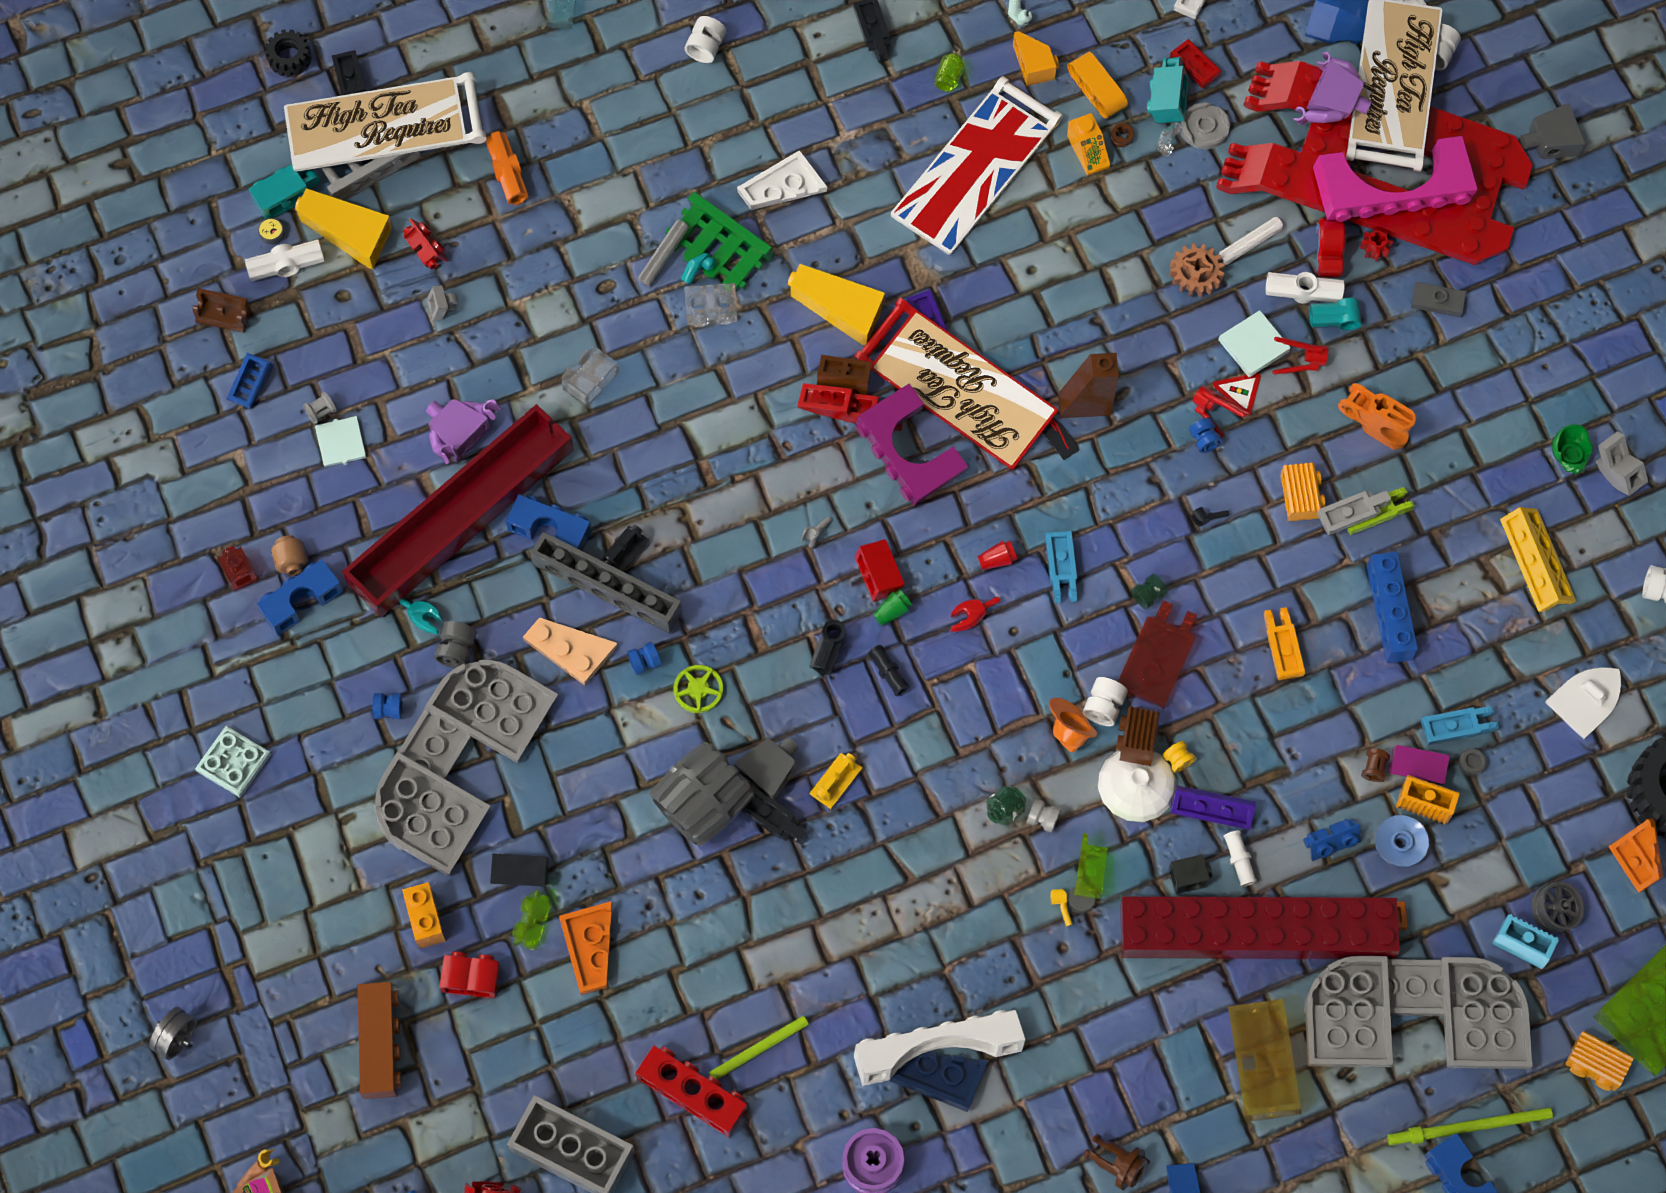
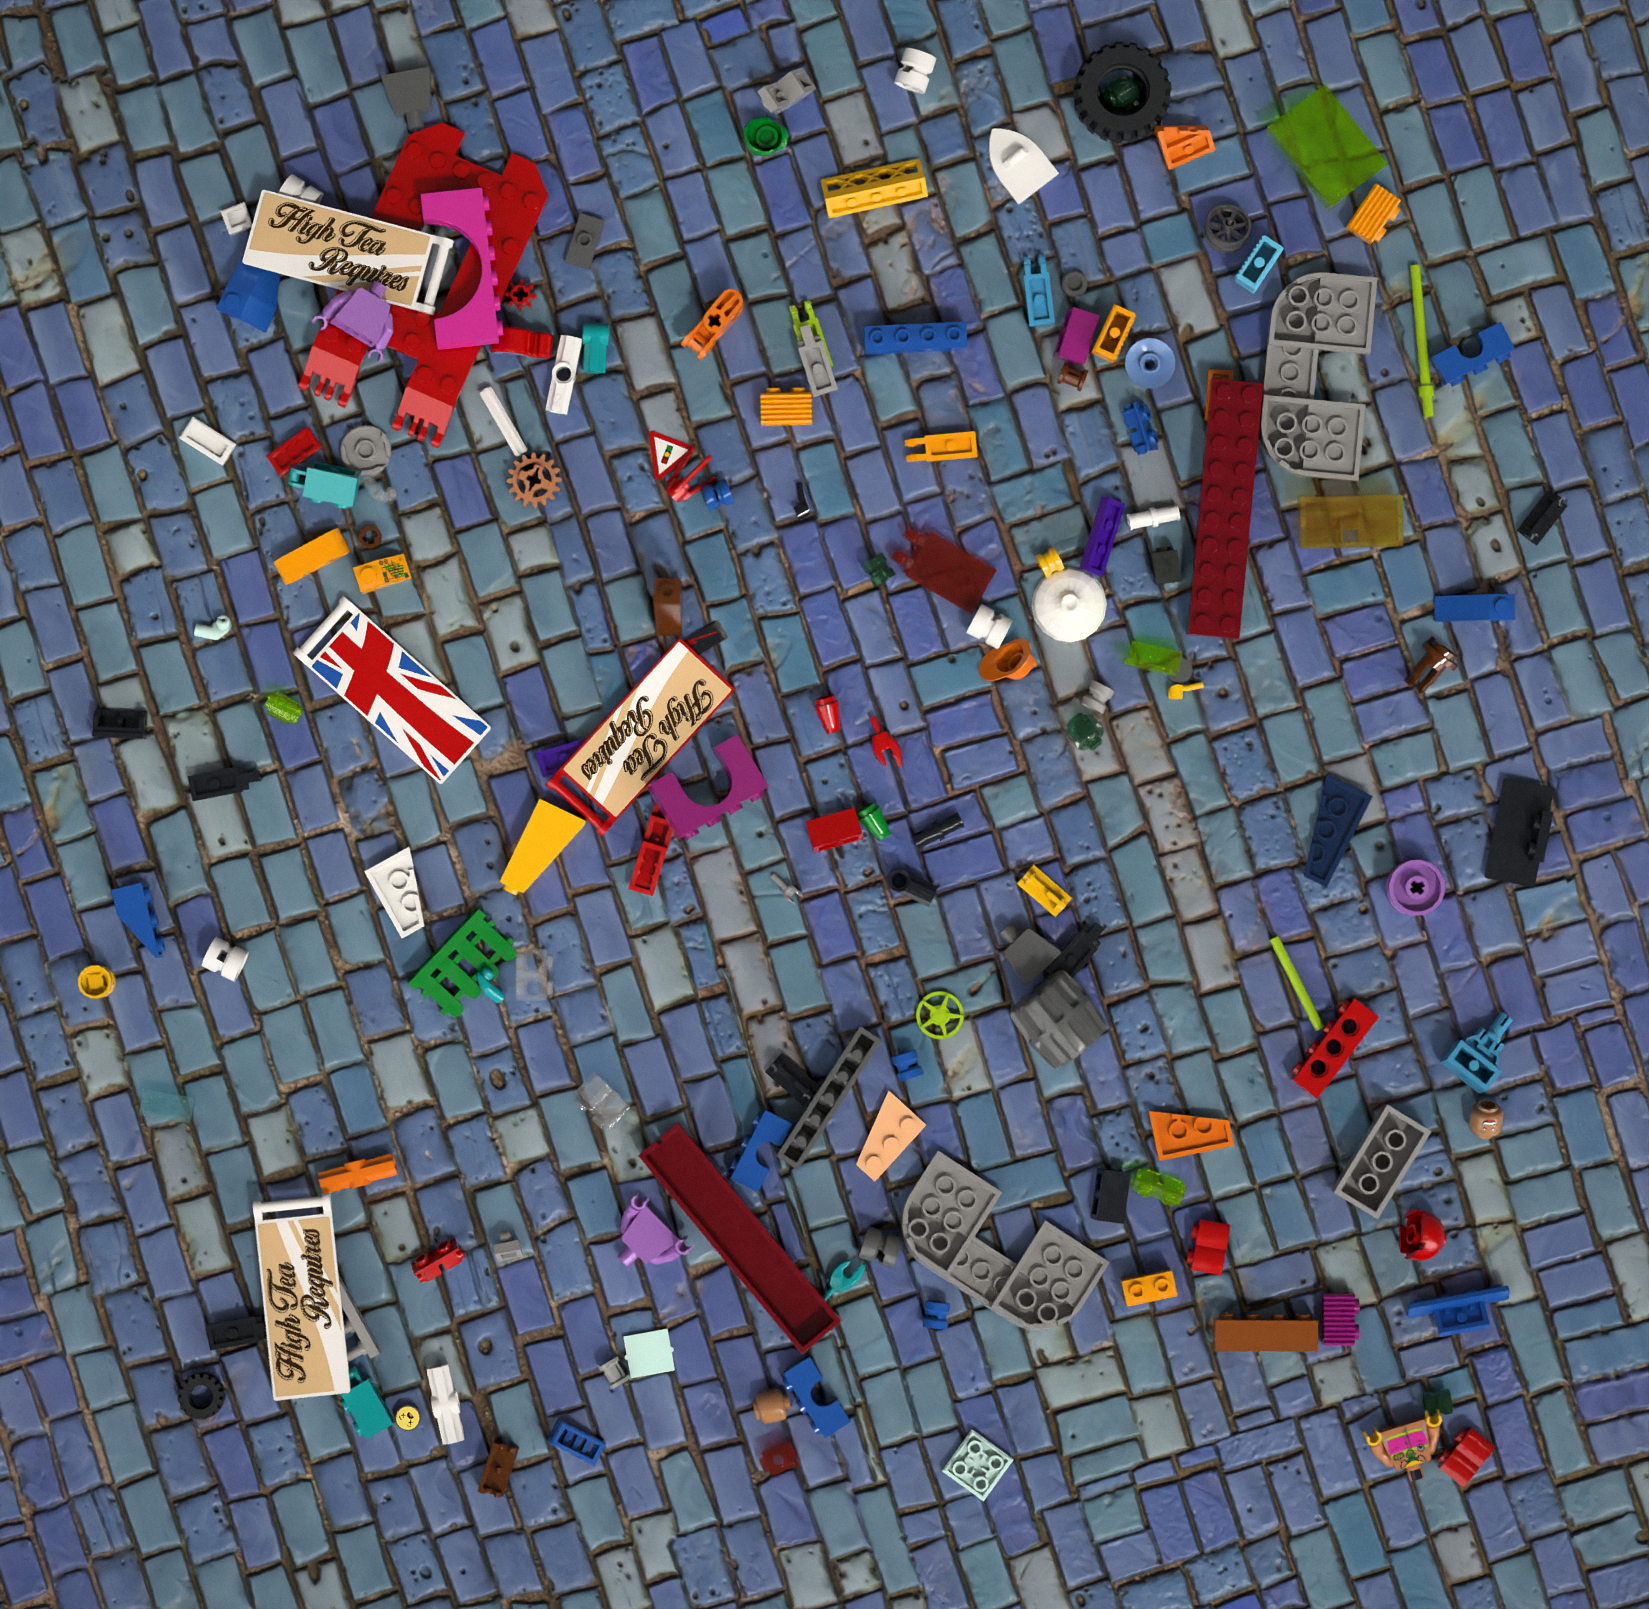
camera: 85 degrees left, 20 degrees up
flat silver wheel [149,1007,197,1060] -> none
yellow slope [295,188,392,269] -> none
light grey axle [638,219,689,286] -> none
reddish brown hinge [817,354,872,395] -> none
white arch [854,1010,1025,1086] -> none
light orange slope [1013,31,1059,86] -> none
dark azure hinge [1045,531,1077,603] -> none
reddish brown brick [1116,706,1160,766] -> none
light aqua tile [1218,310,1290,377] -> none
red plant [1272,337,1328,375] -> none
none -> magenta brick [1322,1292,1360,1346]

